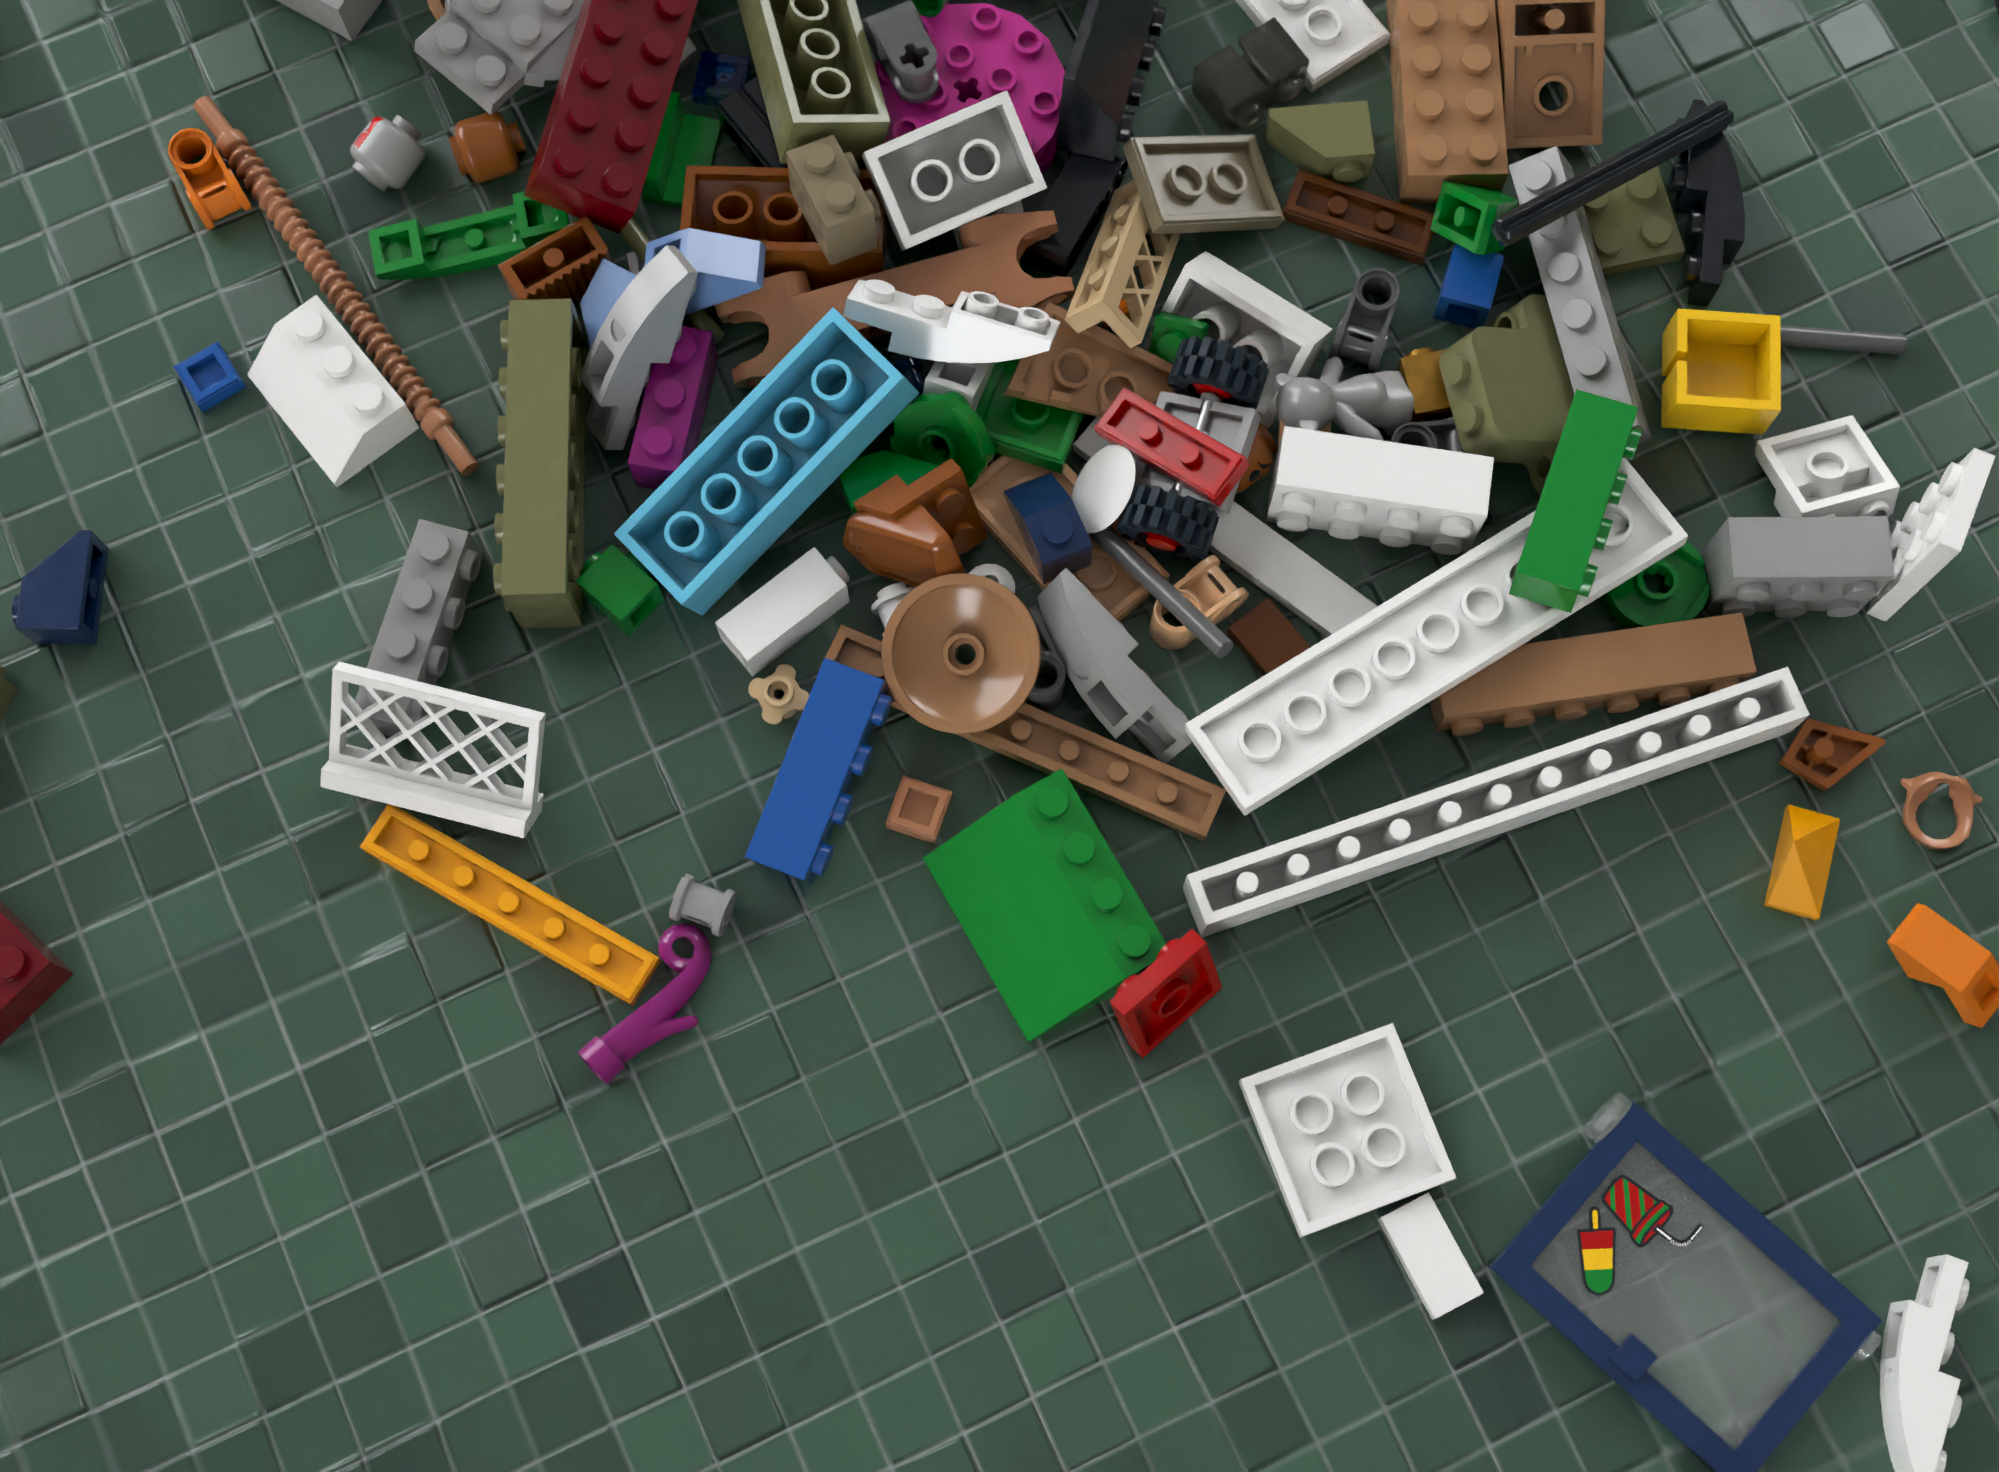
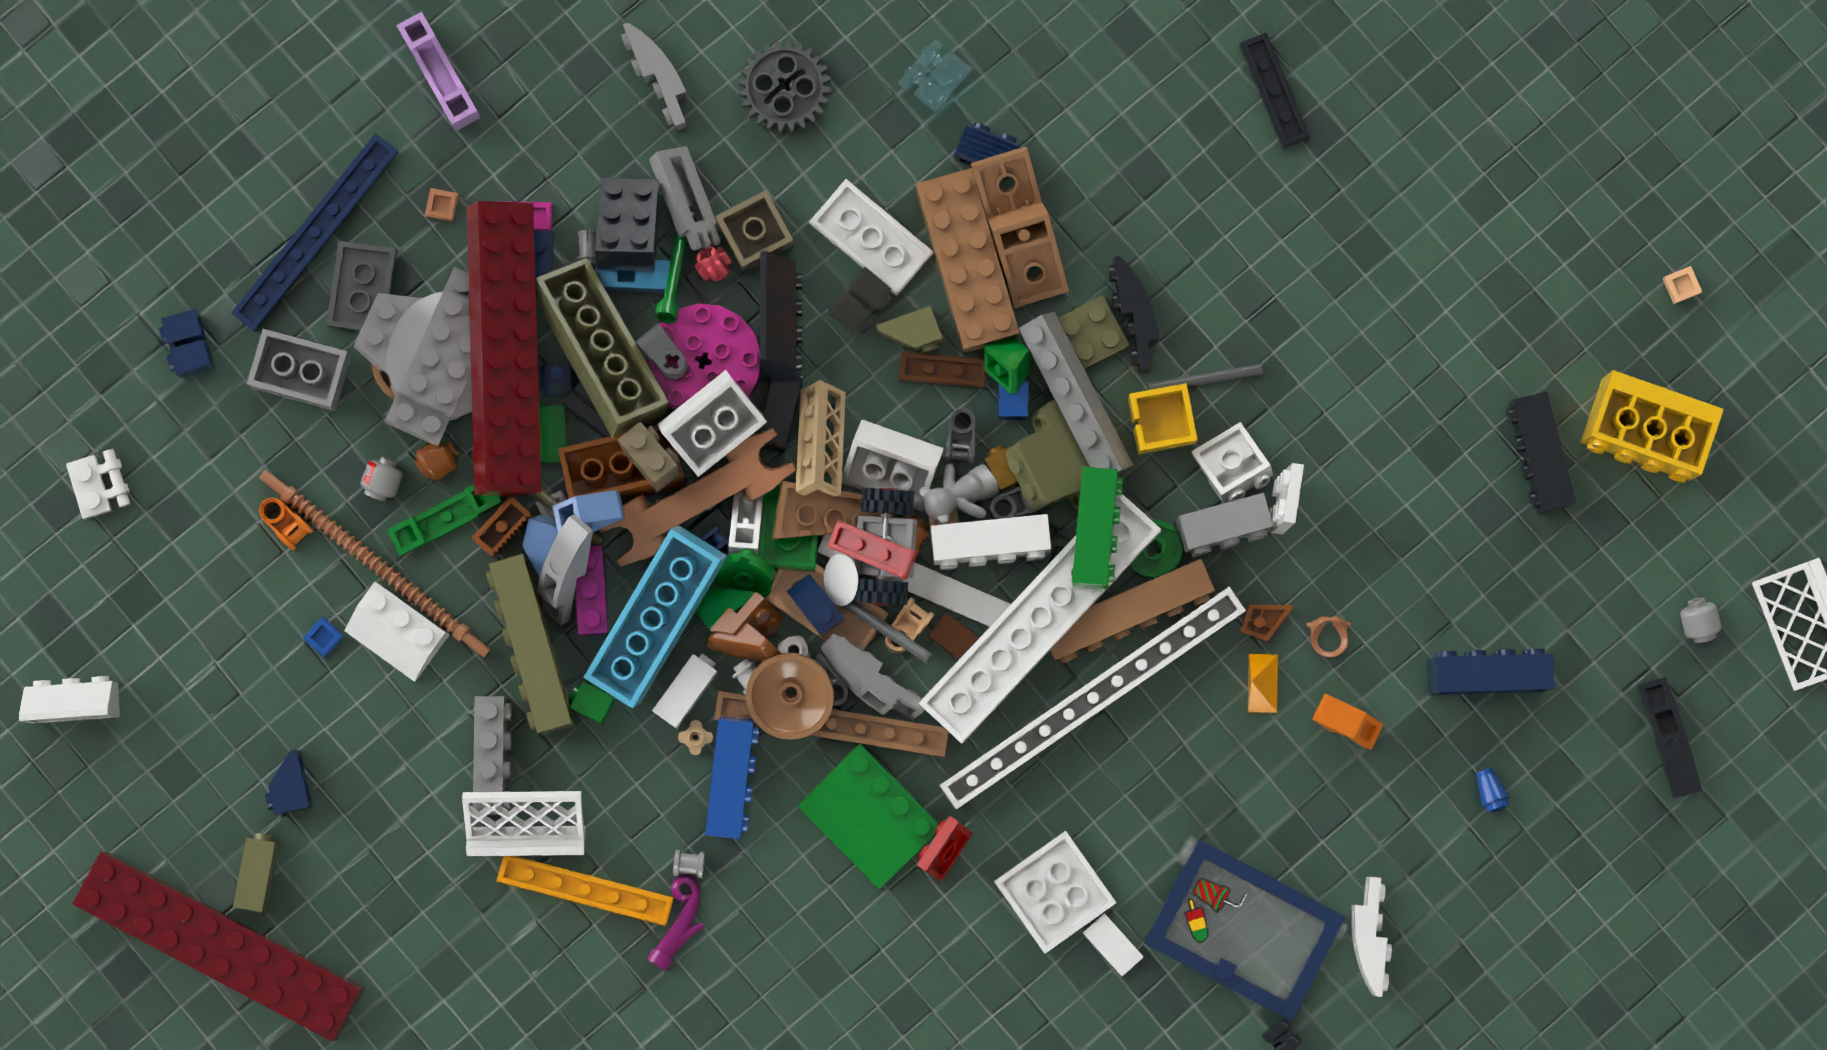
camera: 20 degrees left, 10 degrees up
white slope [843,279,1061,364] -> none
nougat tile [885,775,953,845] -> none
dark tan tile [1122,134,1285,235] -> none
green plate [1149,311,1209,364] -> none
black axle [1491,101,1734,246] -> none

